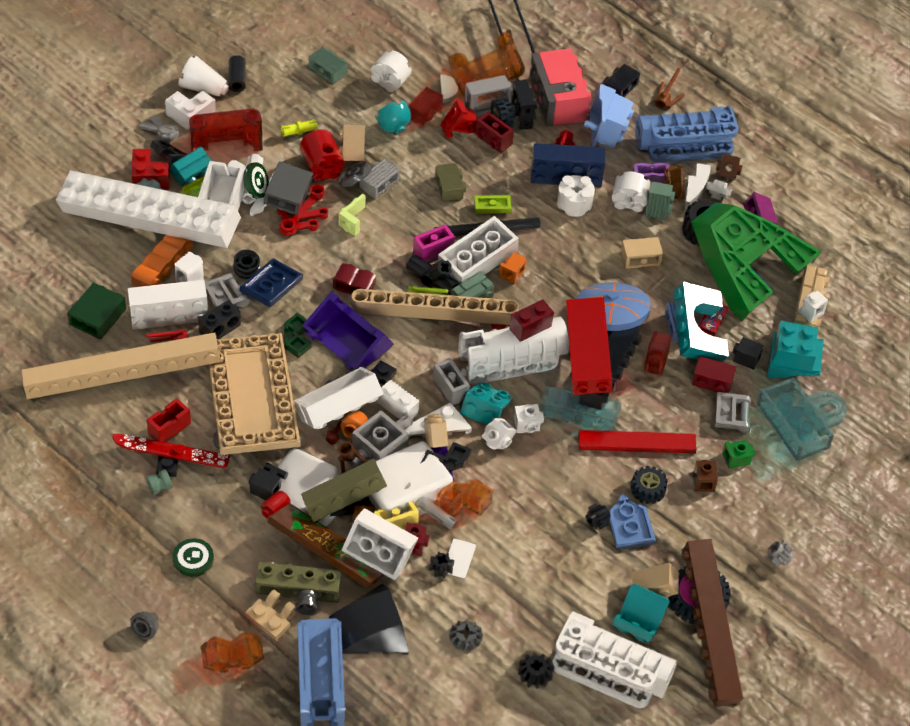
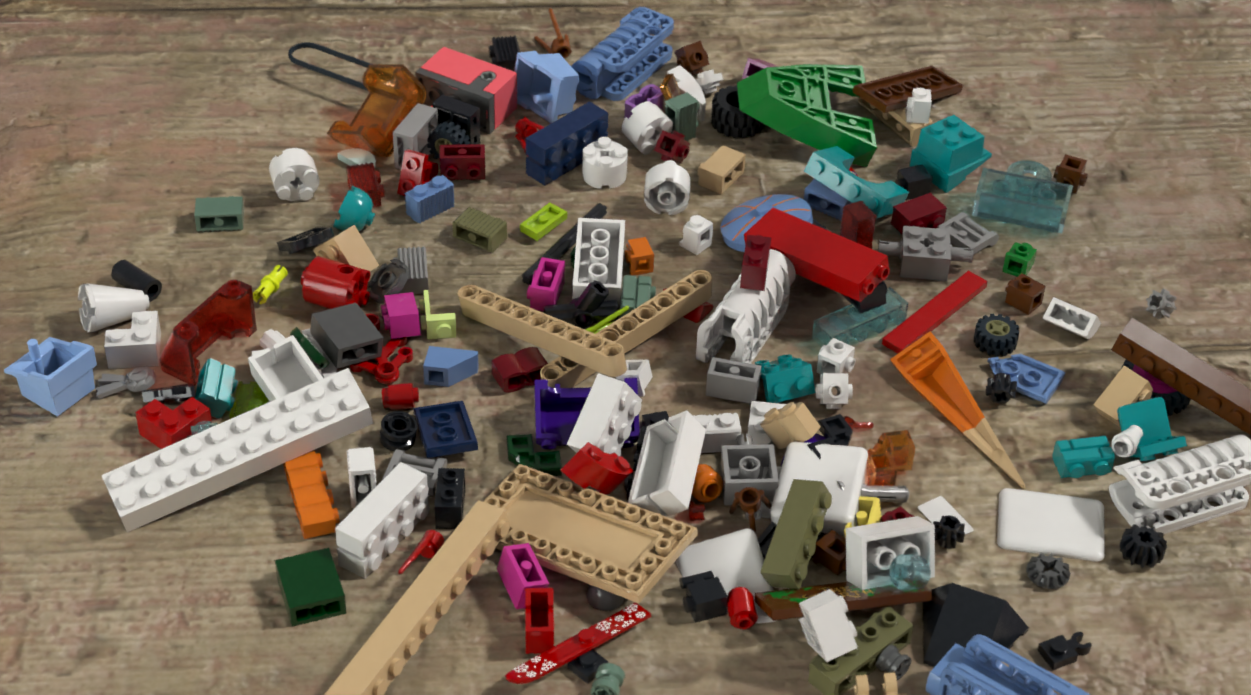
camera: 45 degrees left, 10 degrees down
none -> light blue piece [4,337,97,416]
none -> black plate [276,226,334,254]
none -> dark pink brick [381,292,421,339]
none -> red brick [382,383,419,410]
none -> medium blue brick [405,175,454,223]
none -> medium blue slope [423,346,479,387]
none -> tan beam [457,285,627,377]
none -> dark pink brick [496,543,549,610]
none -> red brick [560,442,633,495]
none -> white brick [567,373,642,456]
none -> white brick [616,360,653,397]
none -> white brick [644,160,691,215]
none -> dark red brick [654,130,690,164]
none -> white brick [679,215,713,255]
none -> white brick [799,589,858,662]
none -> clear red hand [843,416,874,430]
none -> reddish brown tile [852,66,963,113]
none -> light grey brick [878,226,973,281]
none -> clear light blue head [889,554,931,591]
none -> orange plate [890,331,1025,489]
none -> white piece [997,488,1105,562]
none -> black plate [1037,632,1092,670]
none -> white brick [1043,297,1101,339]
none -> teal brick [1052,436,1115,478]
none -> reddish brown brick [1053,154,1088,194]
none -> white cone [1112,425,1143,457]

